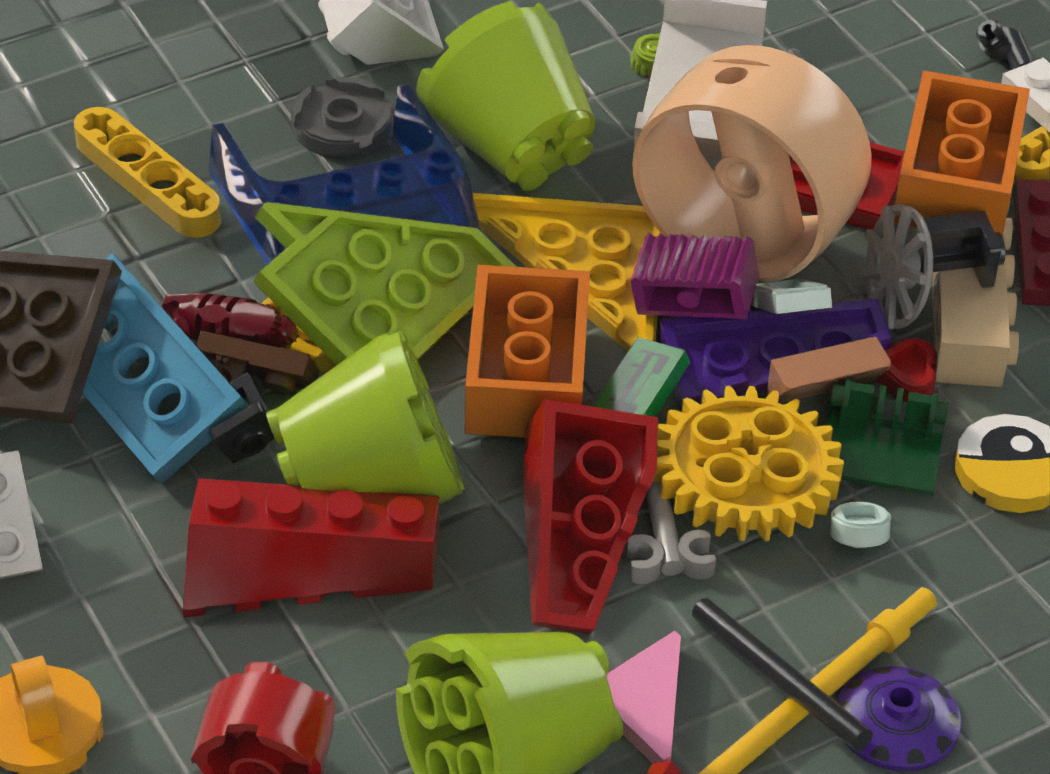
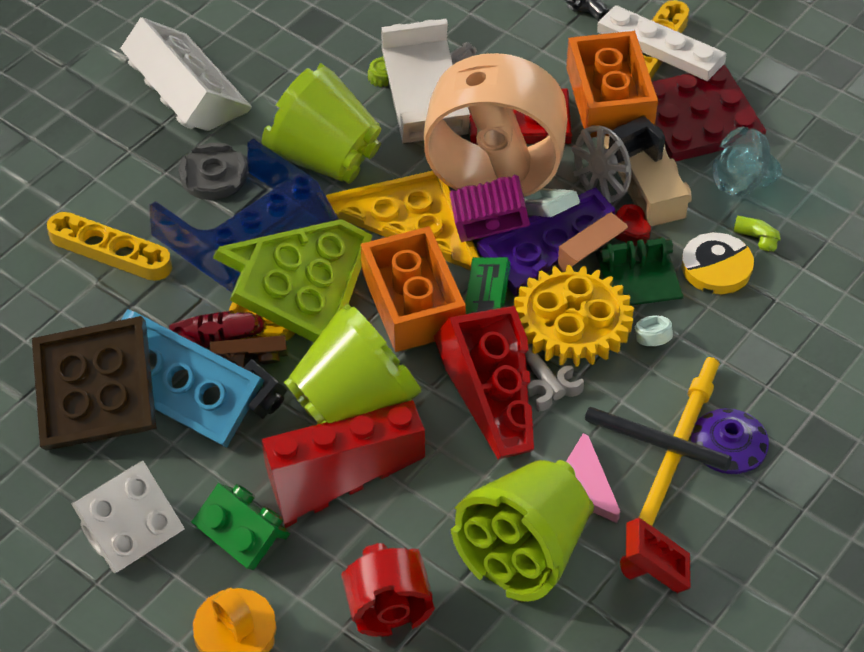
camera: 20 degrees left, 5 degrees up
none -> green bracket [191,483,291,570]

